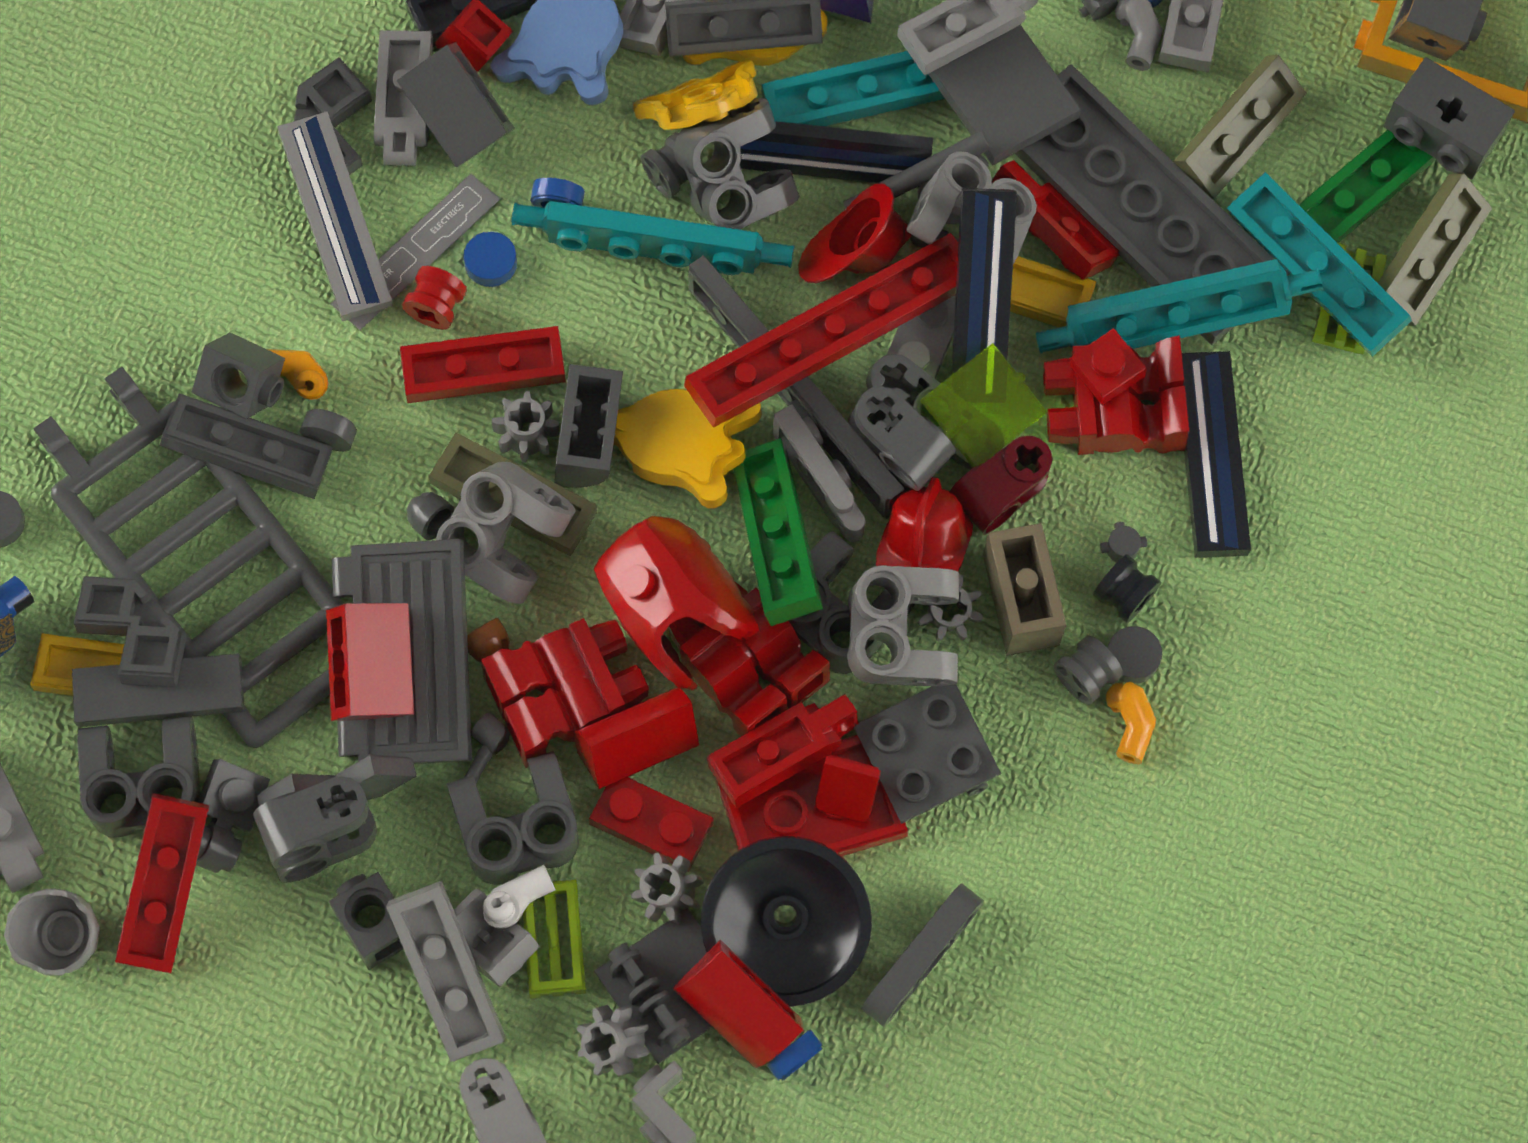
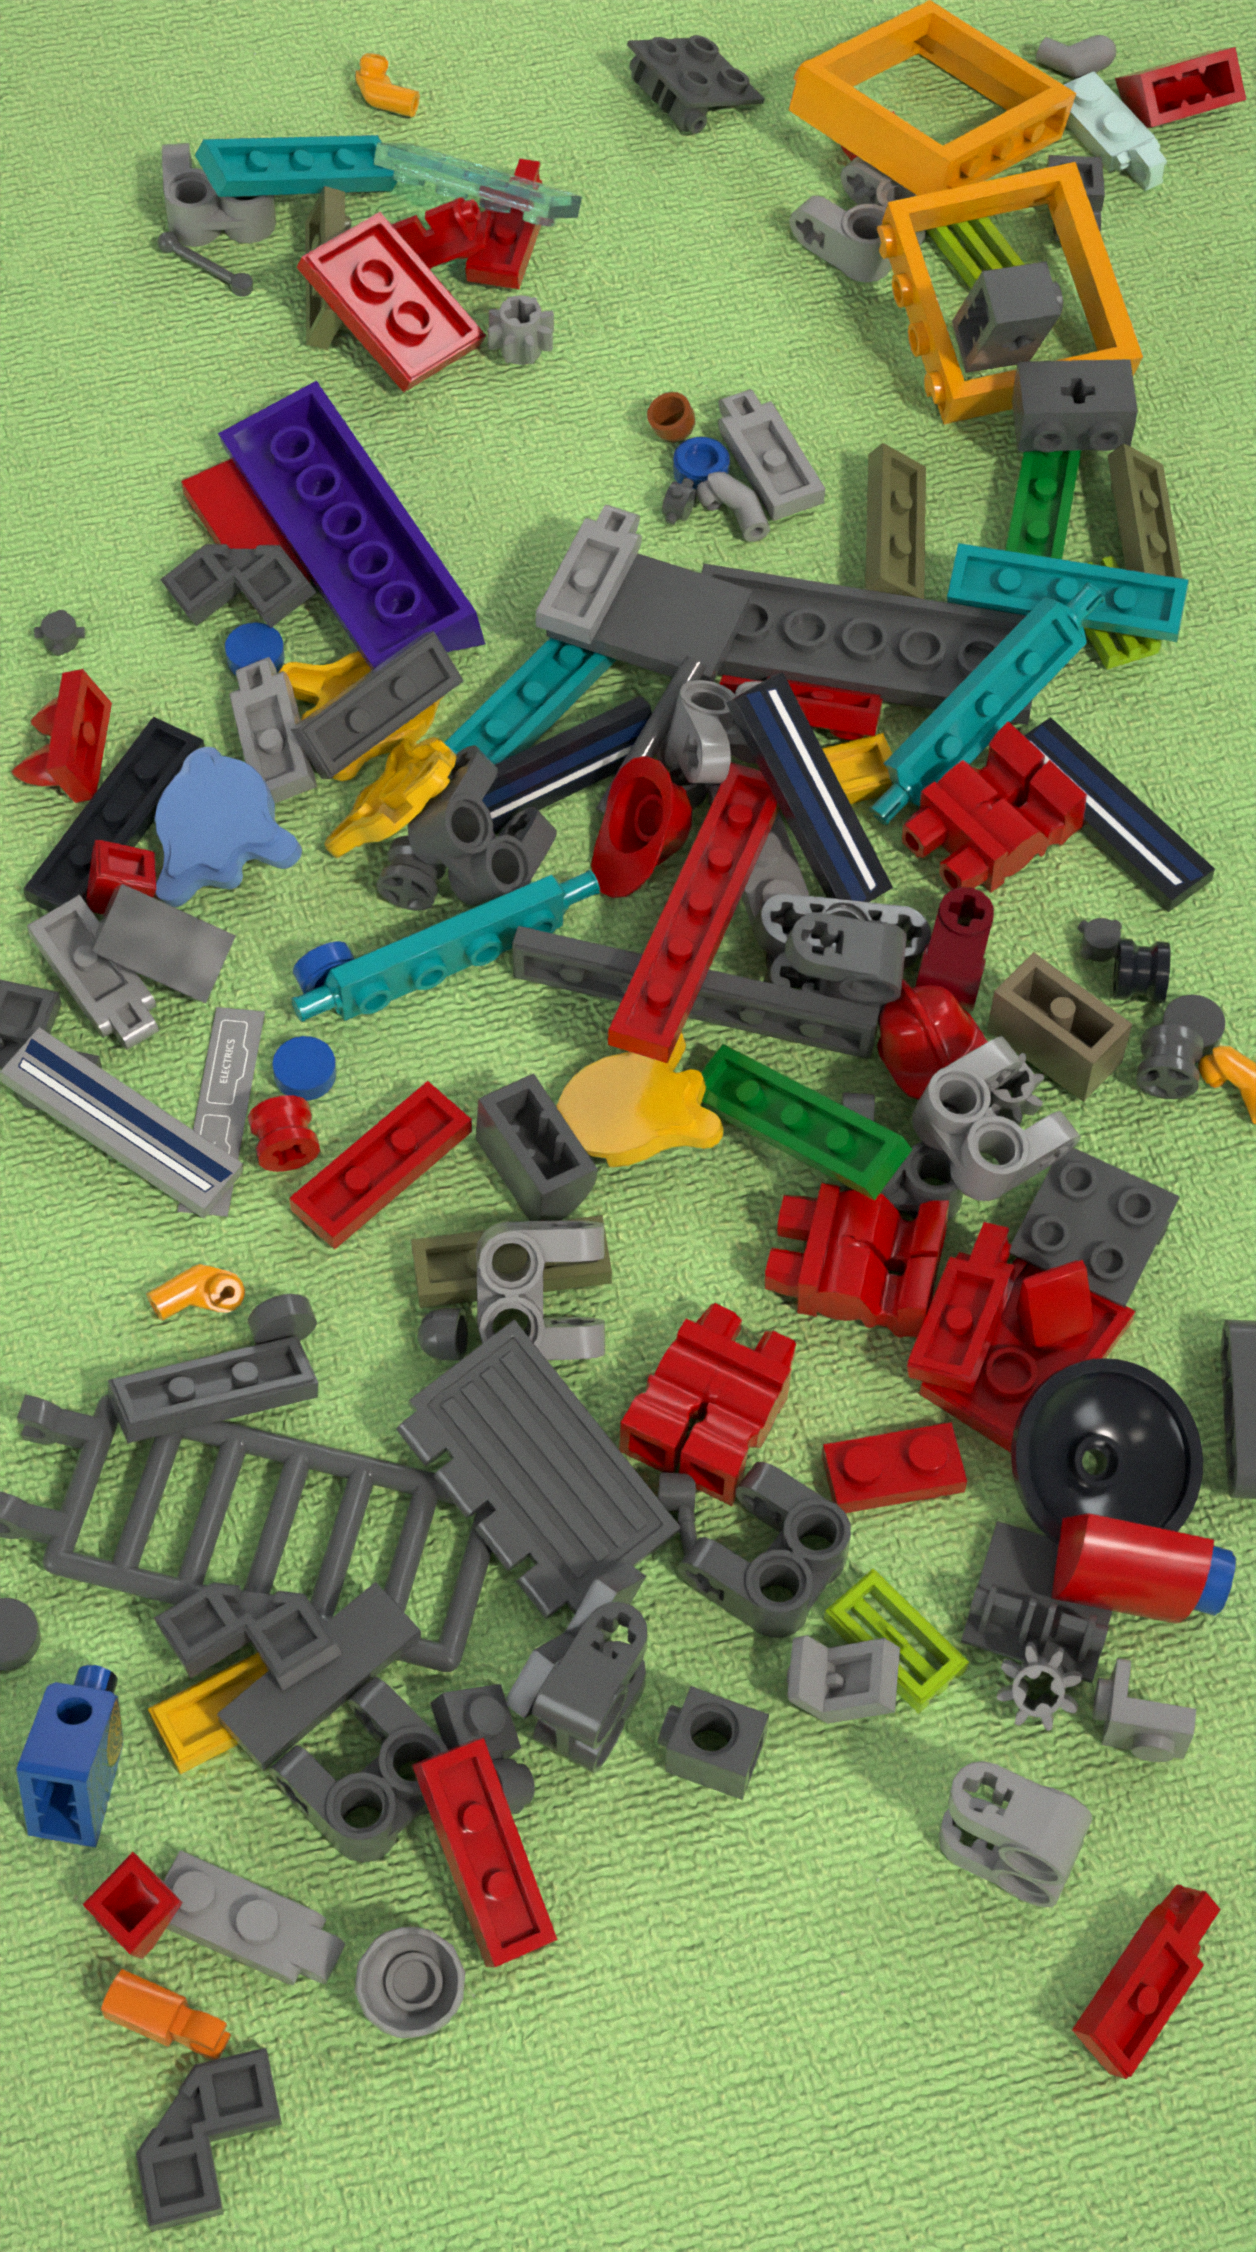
camera: 35 degrees left, 10 degrees down
dark grey brick [191,332,285,419] -> none
brick [326,603,414,721] -> none
light grey plate [386,881,506,1062] -> none
dark orange hinge [467,618,510,663] -> none
white arm [483,865,556,929] -> none
light grey gear [492,391,560,463] -> none
red brick [574,687,699,789] -> none
red animal [594,516,759,690] -> none
light grey gear [631,853,704,925] -> none
light grey hinge [773,404,865,542] -> none
clear neon green piece [920,343,1047,468] -> none
red plate [1070,328,1146,406] -> none

